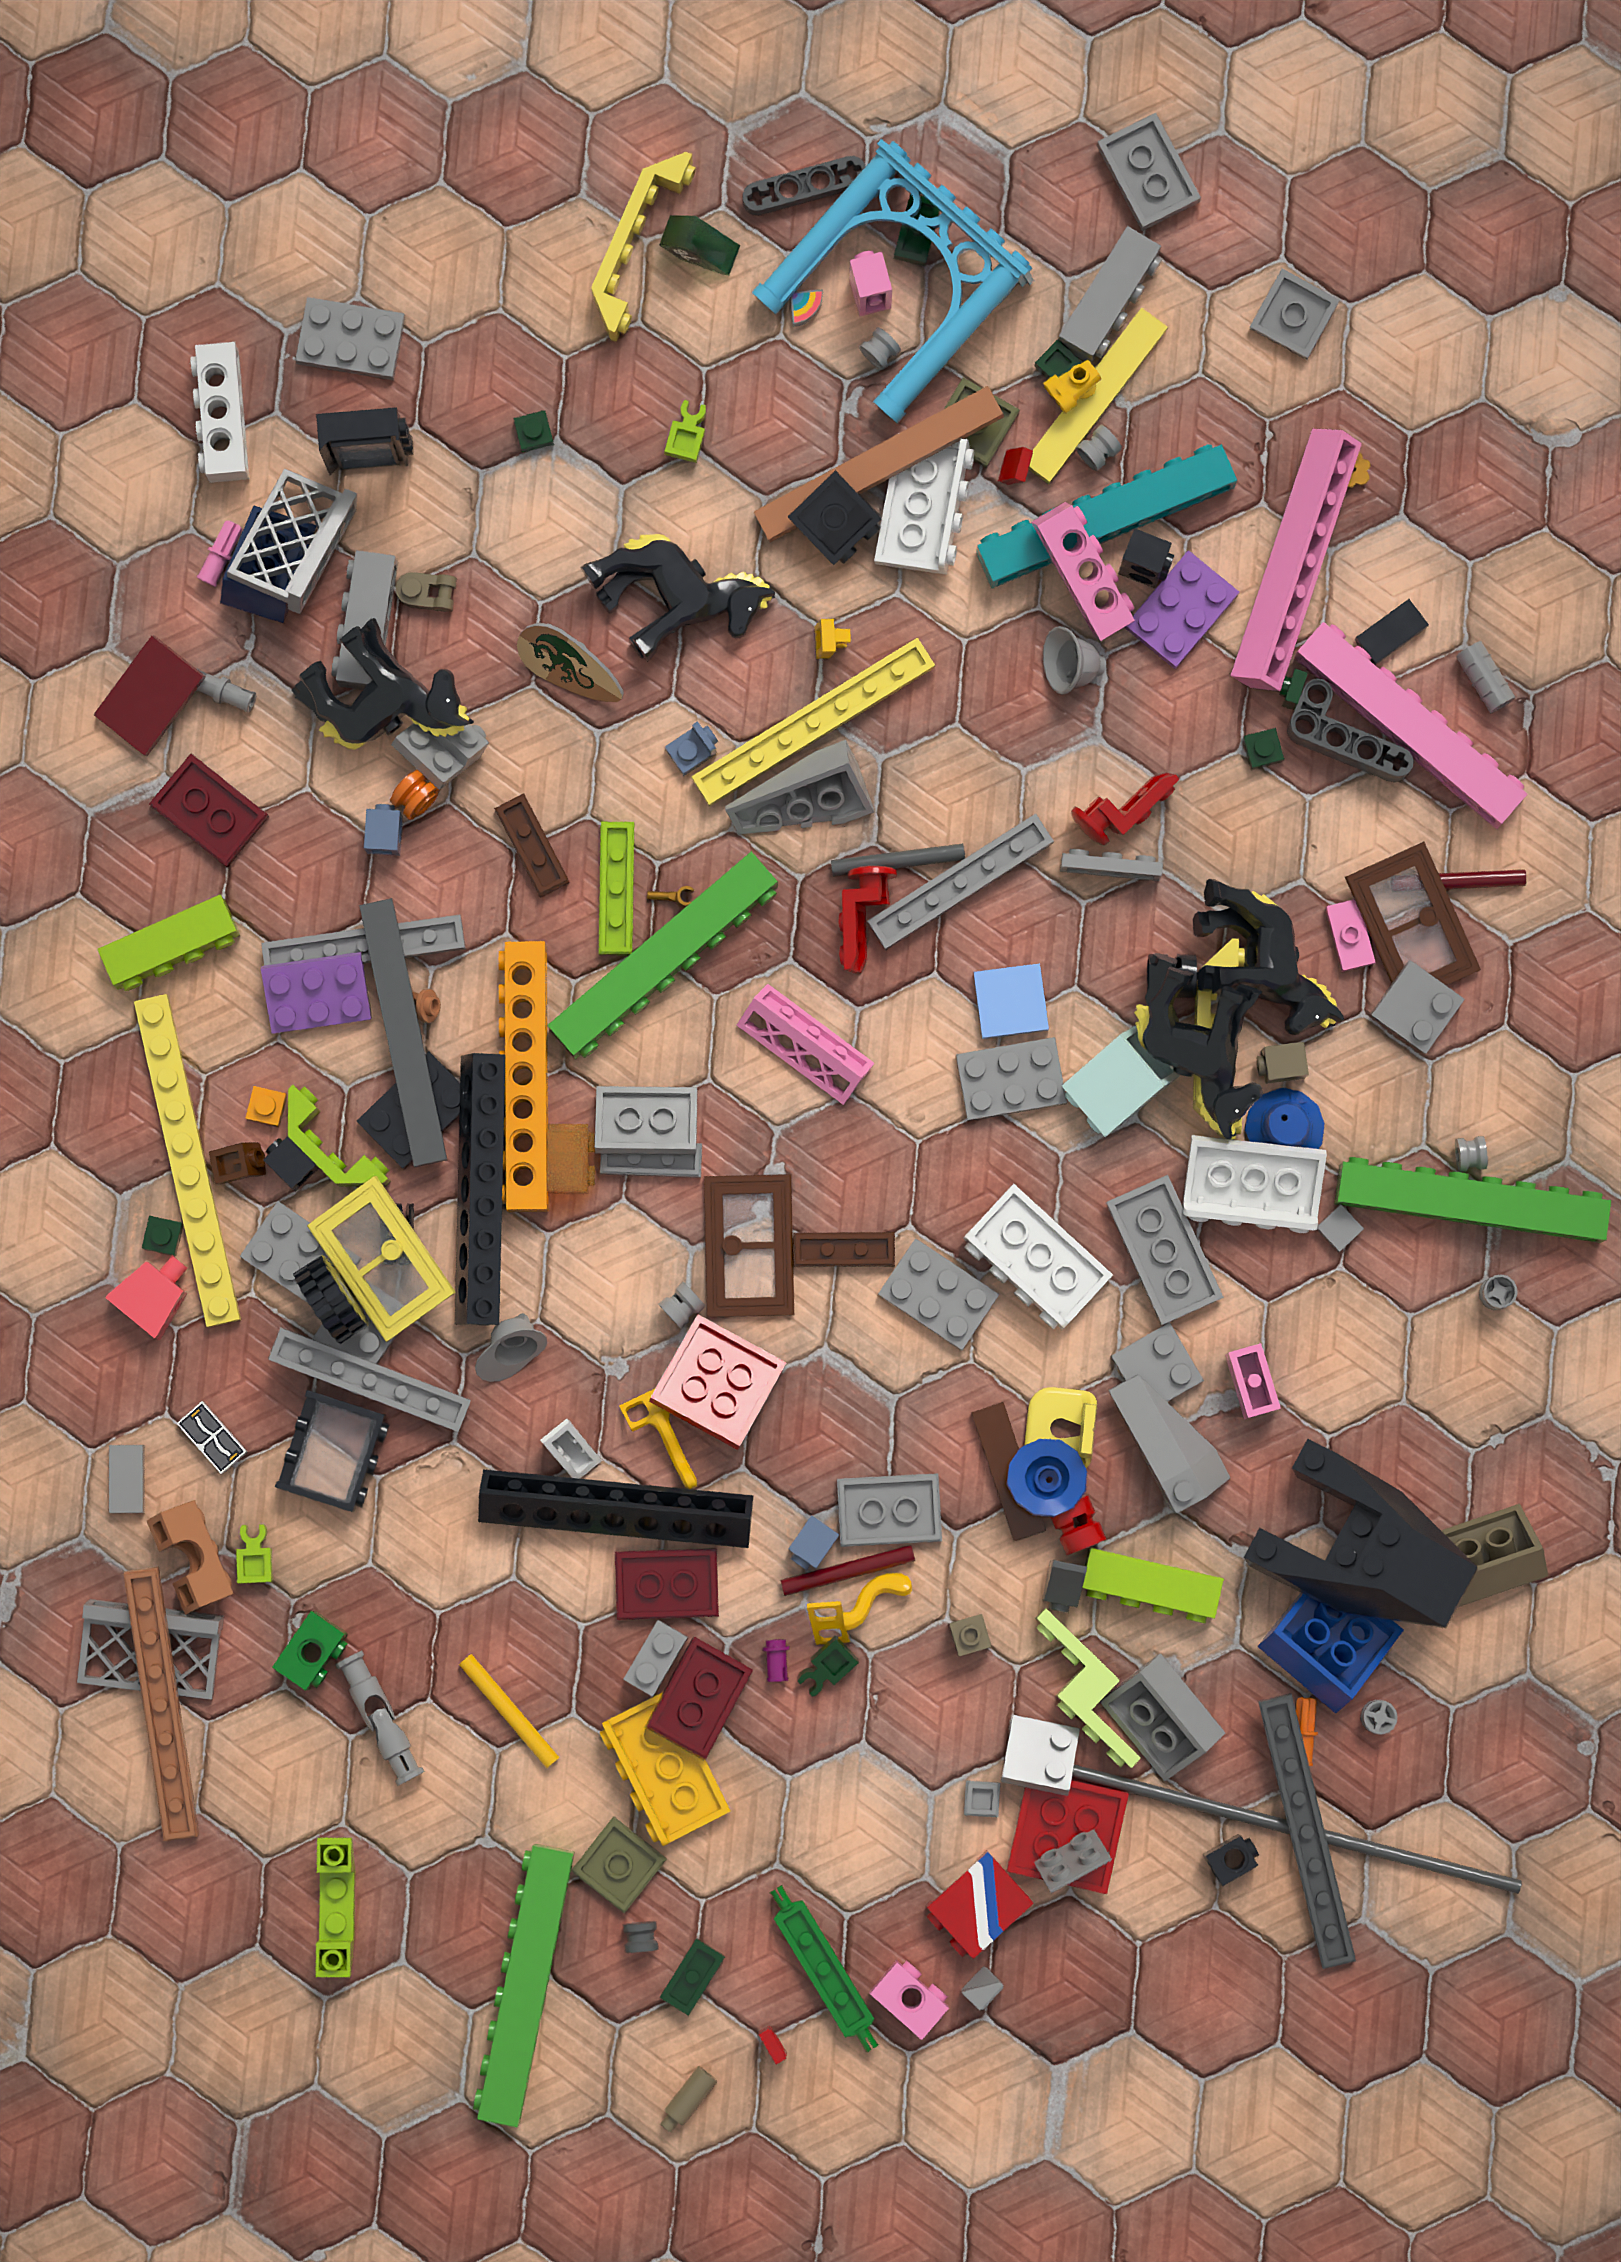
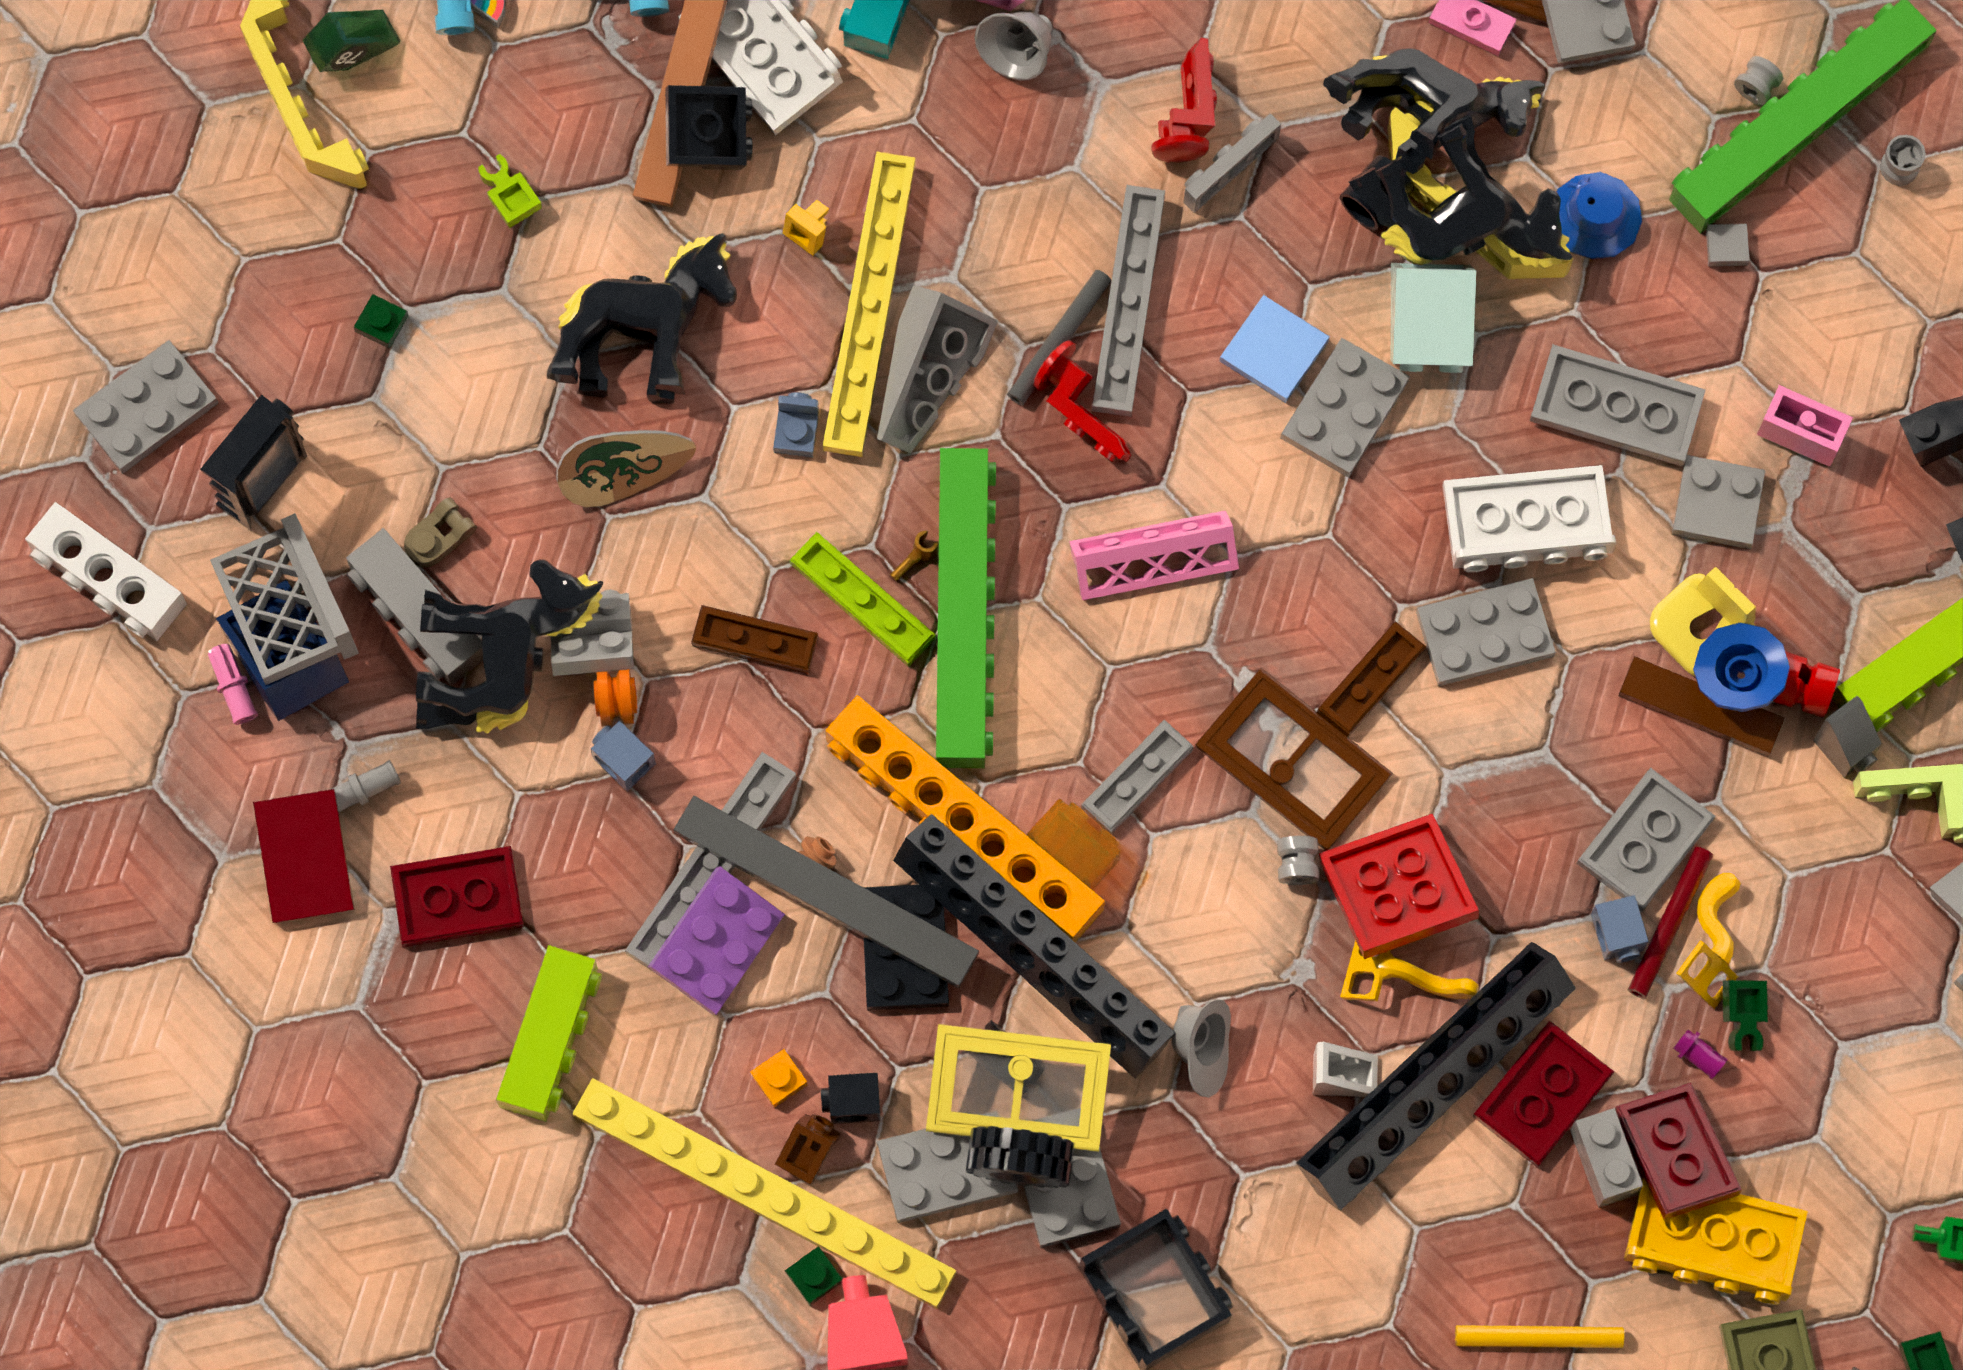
camera: 50 degrees left, 10 degrees down
light grey plate [268,1327,471,1432] -> none
lime slope [288,1085,391,1187] -> none
light grey plate [595,1086,698,1154] -> none
dark tan brick [948,1614,992,1656] -> none
light grey wedge [1108,1374,1231,1514] -> none
white bracket [1182,1135,1327,1233] -> none
dark tan brick [1256,1042,1309,1084] -> none

